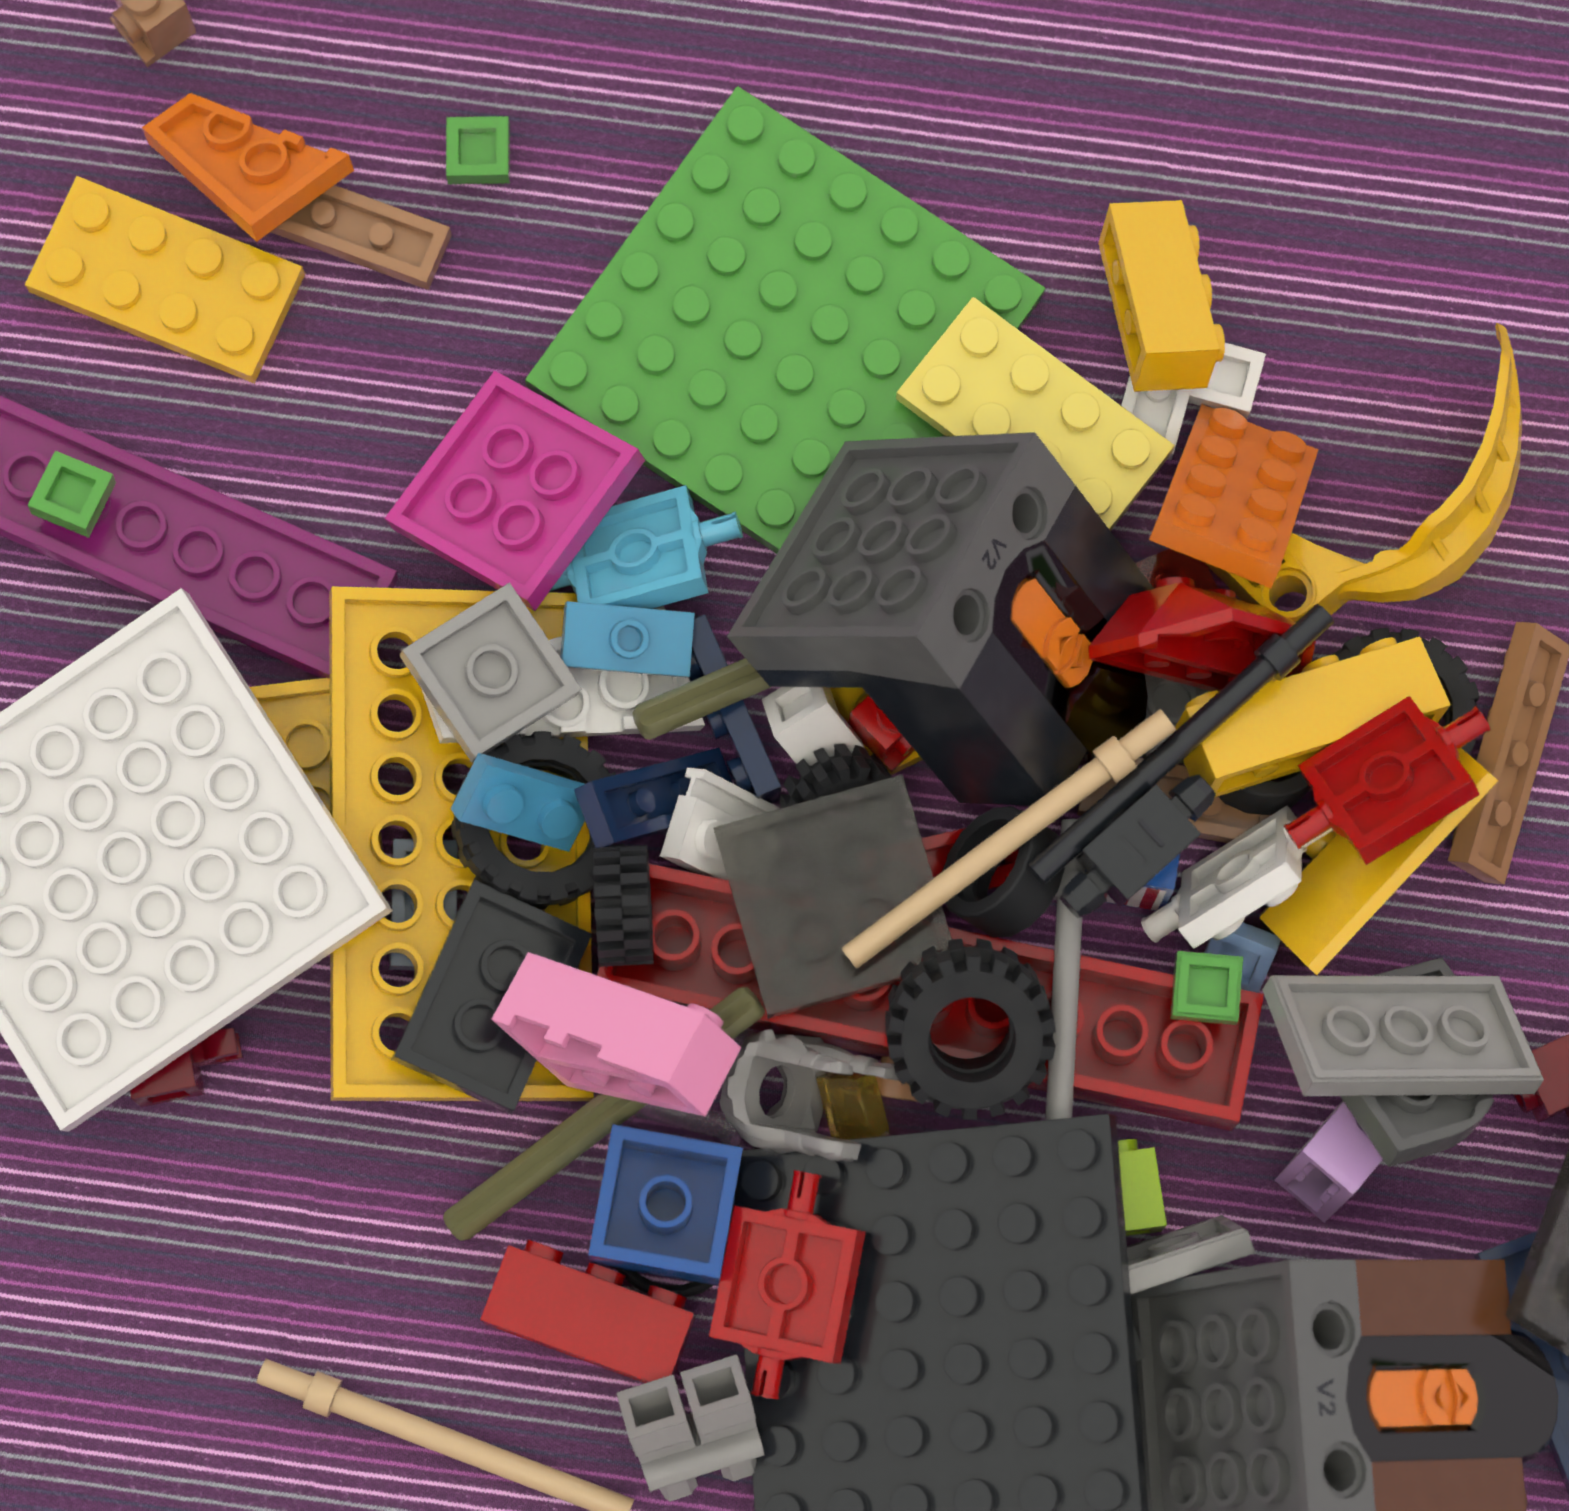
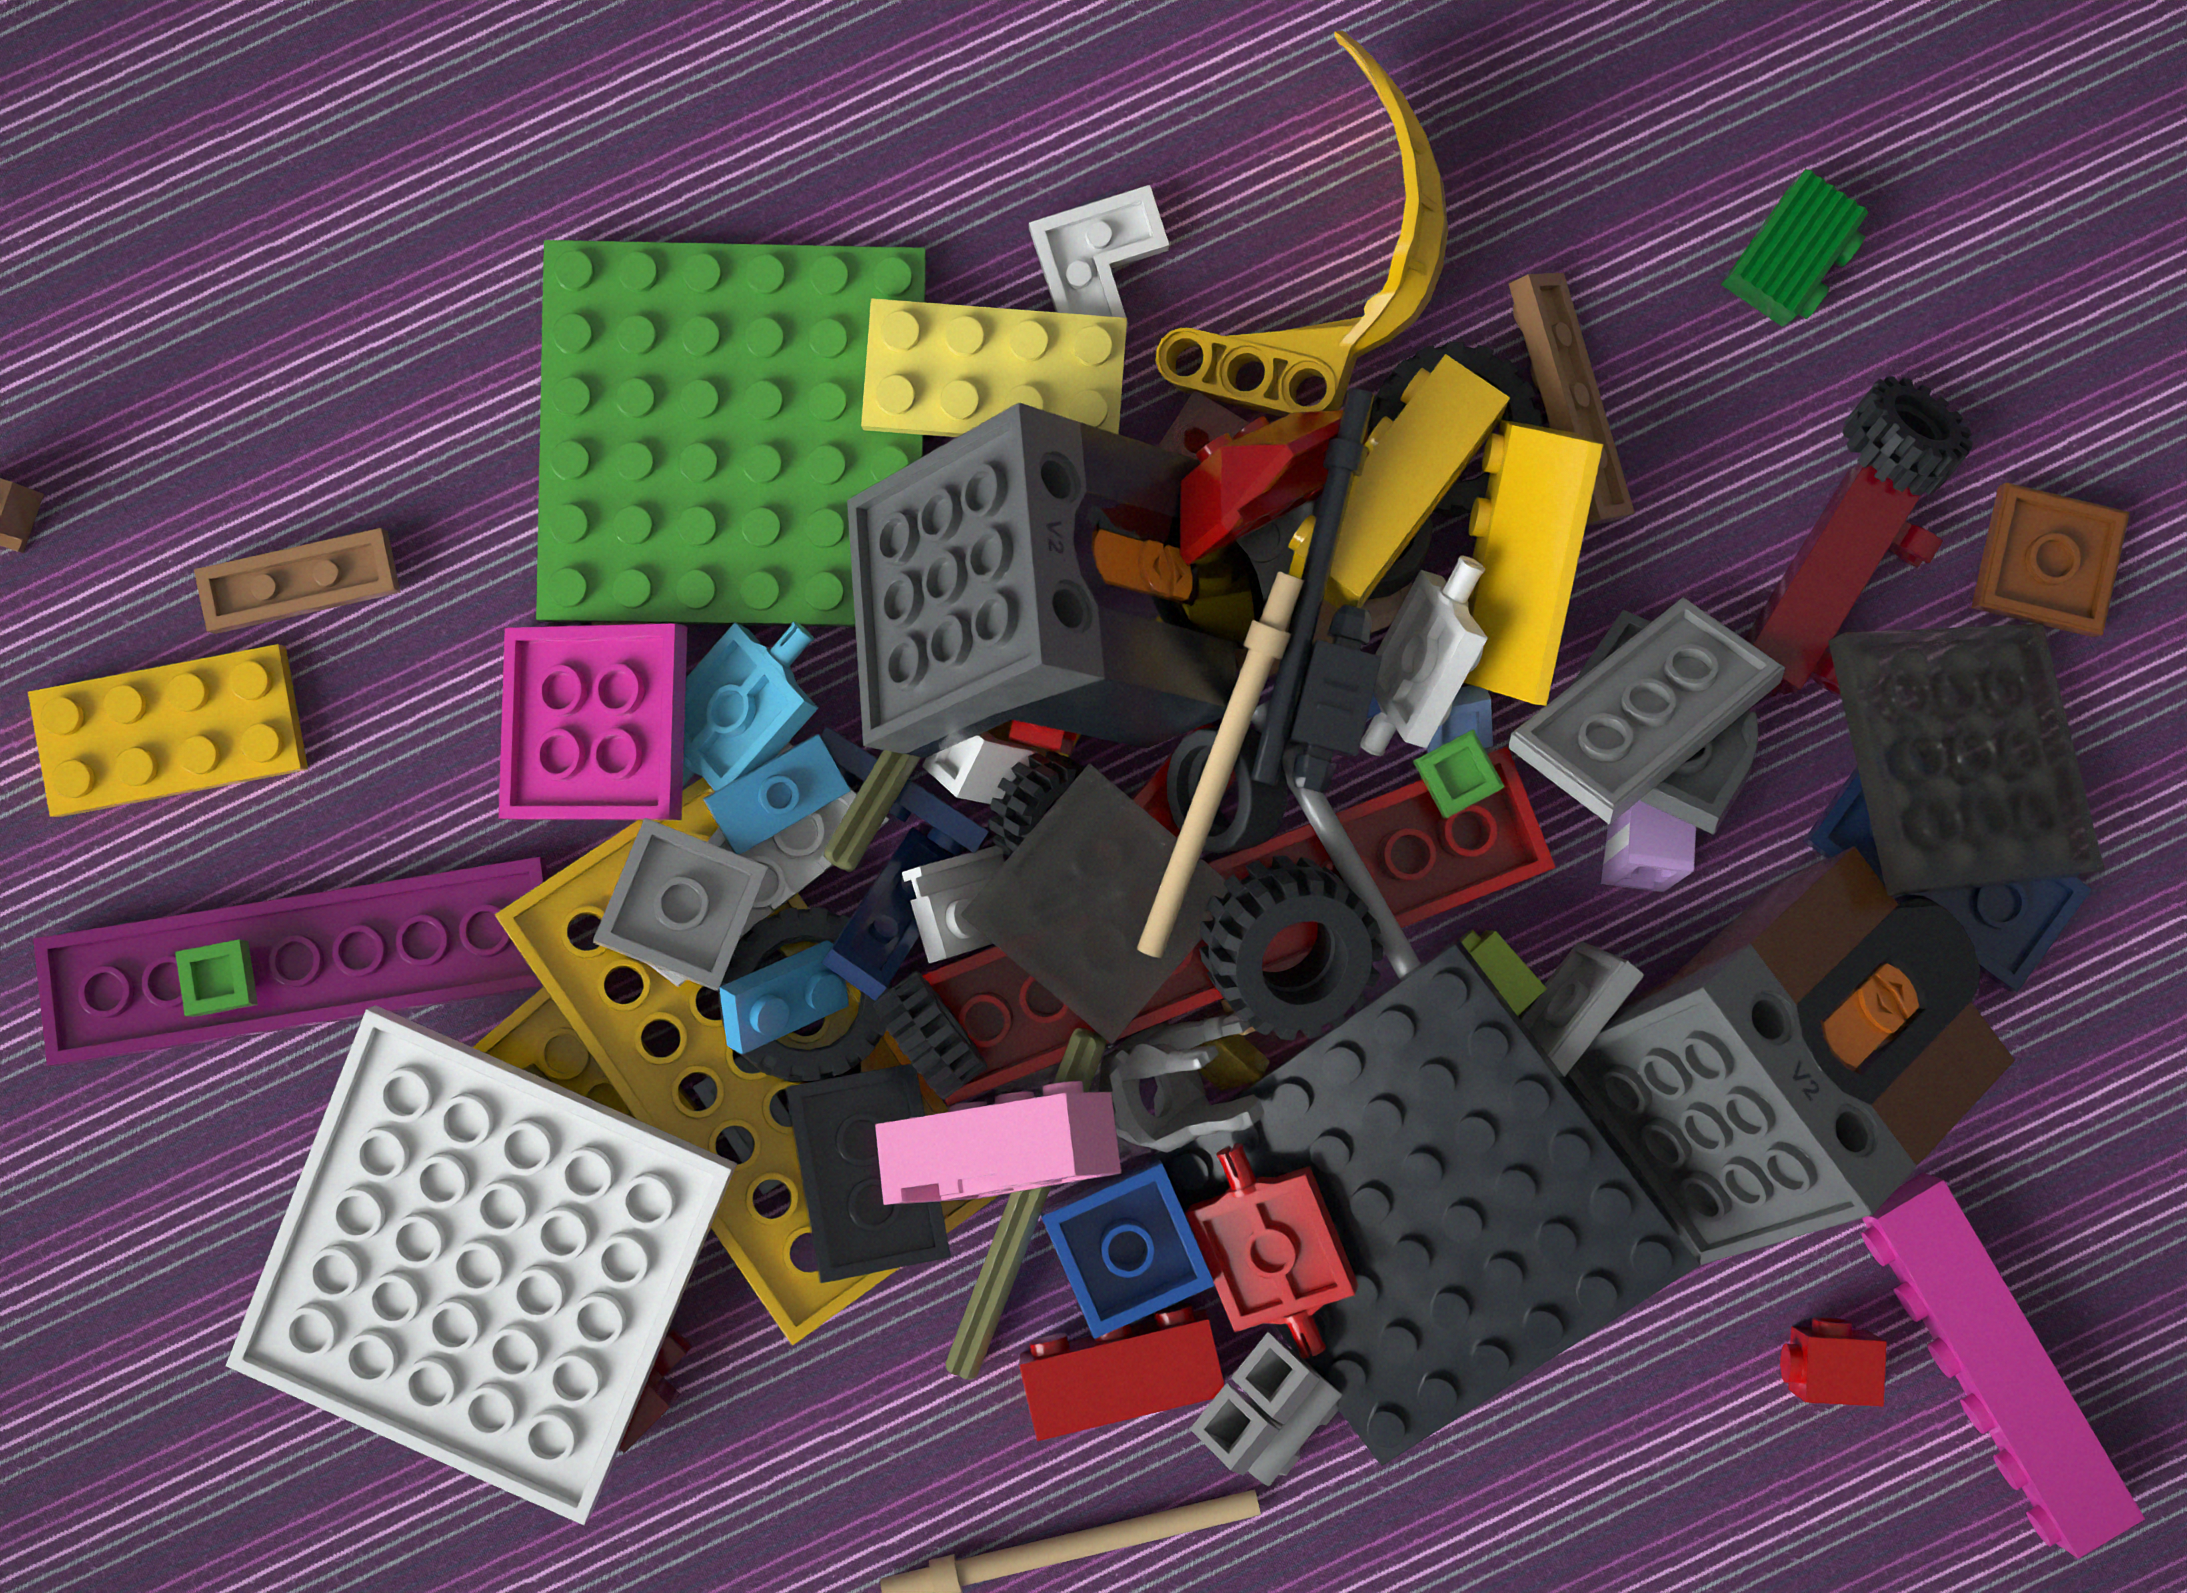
camera: 35 degrees left, 10 degrees up
orange wing [142,93,354,242] -> none
bright green plate [446,116,510,184] -> none
yellow brick [1098,200,1225,392] -> none
orange plate [1149,404,1318,588] -> none
red plate [1283,696,1491,865] -> none

